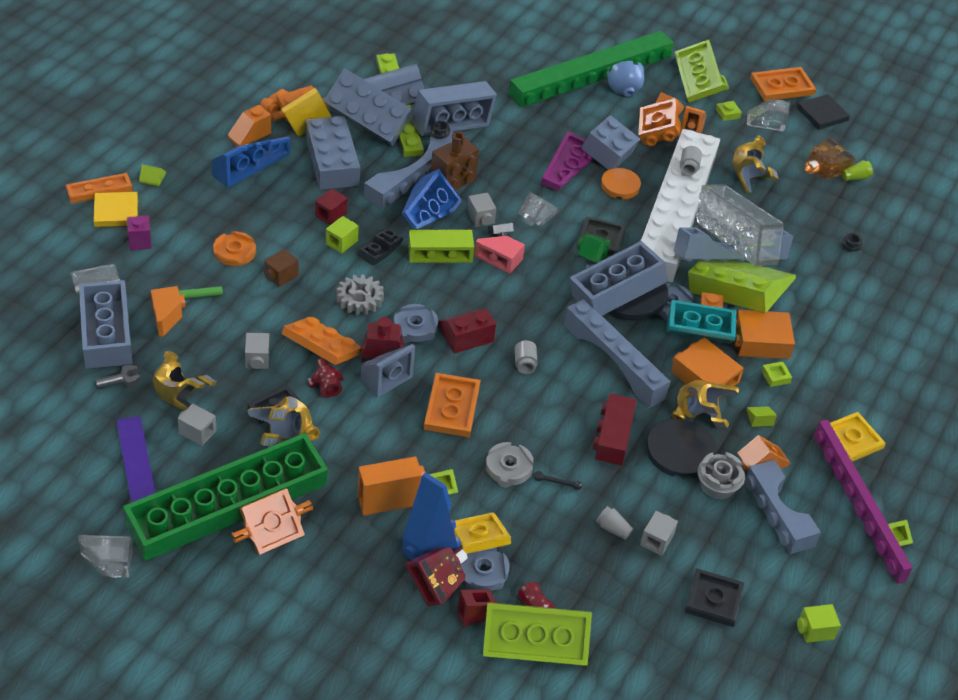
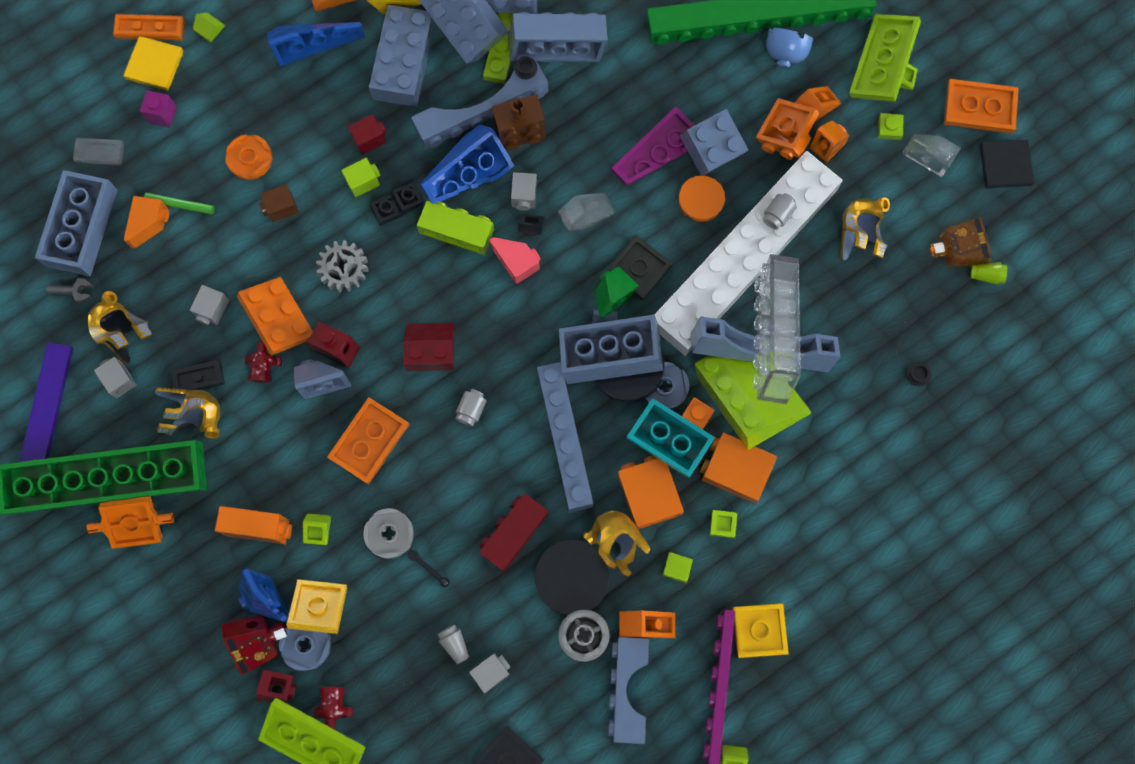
camera: 30 degrees right, 30 degrees up
sand blue plate [394,304,438,343] -> none

